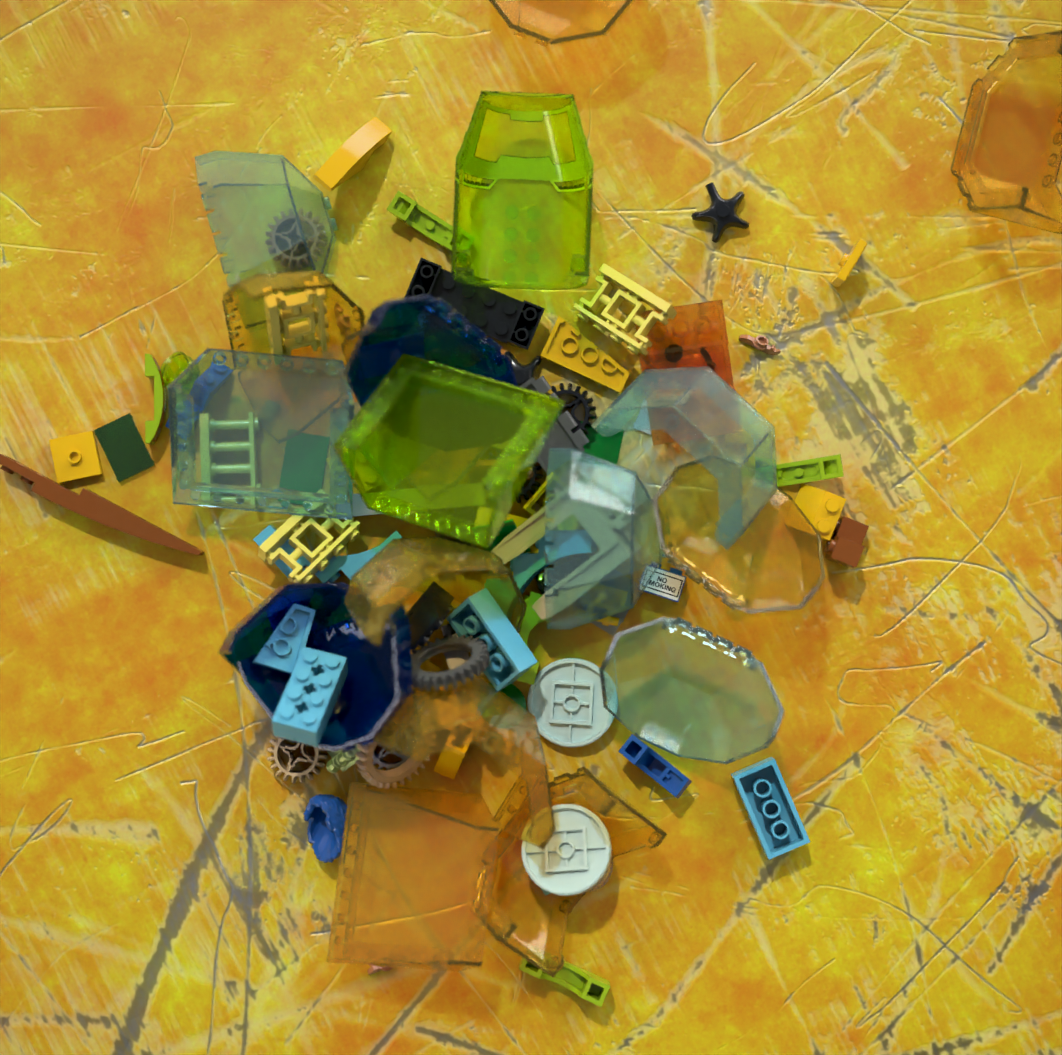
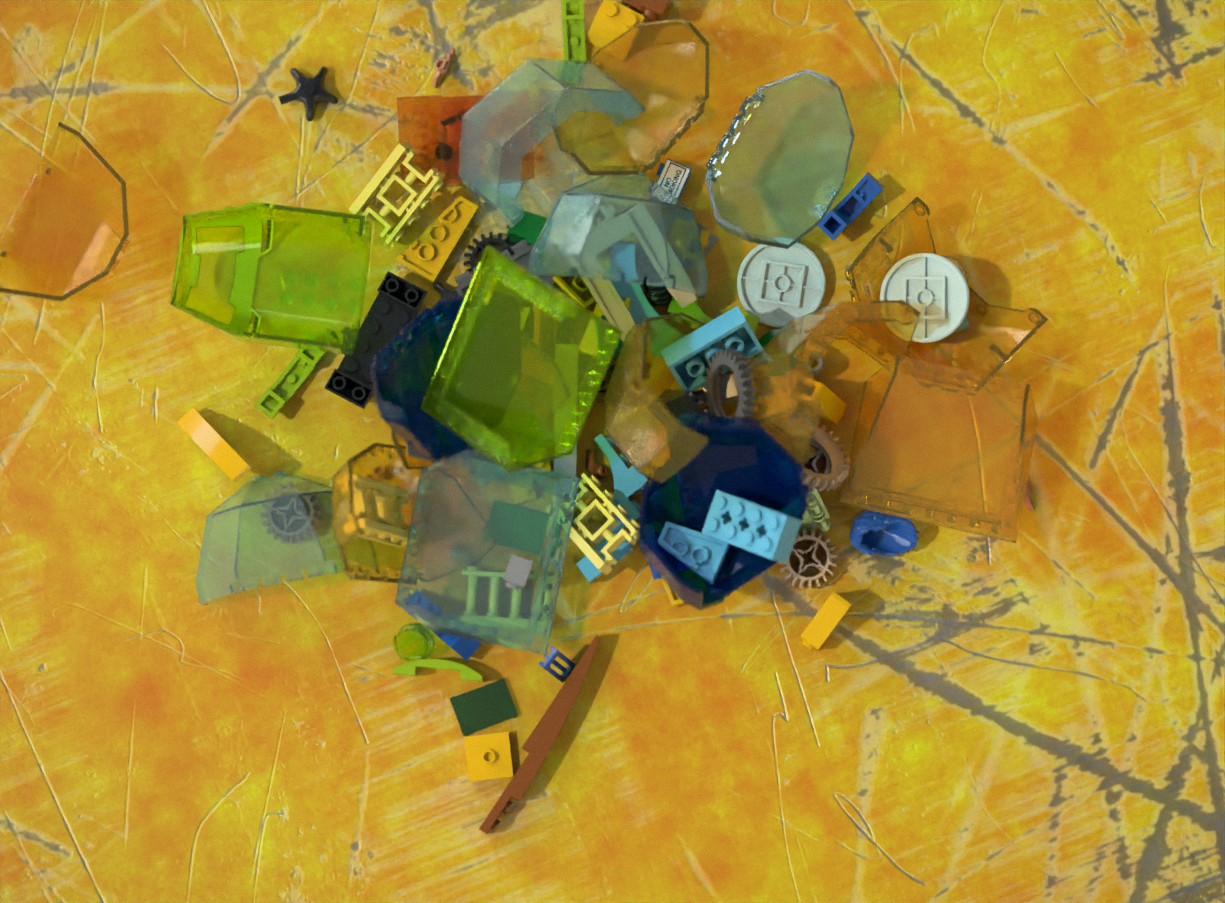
camera: 85 degrees left, 5 degrees down
lime arch [519,944,610,1007] -> none
medium azure brick [731,757,810,860] -> none
none -> light grey brick [503,554,533,590]
none -> blue tile [539,646,576,683]
none -> dark orange arm [586,449,608,479]
none -> yellow slope [799,591,851,651]

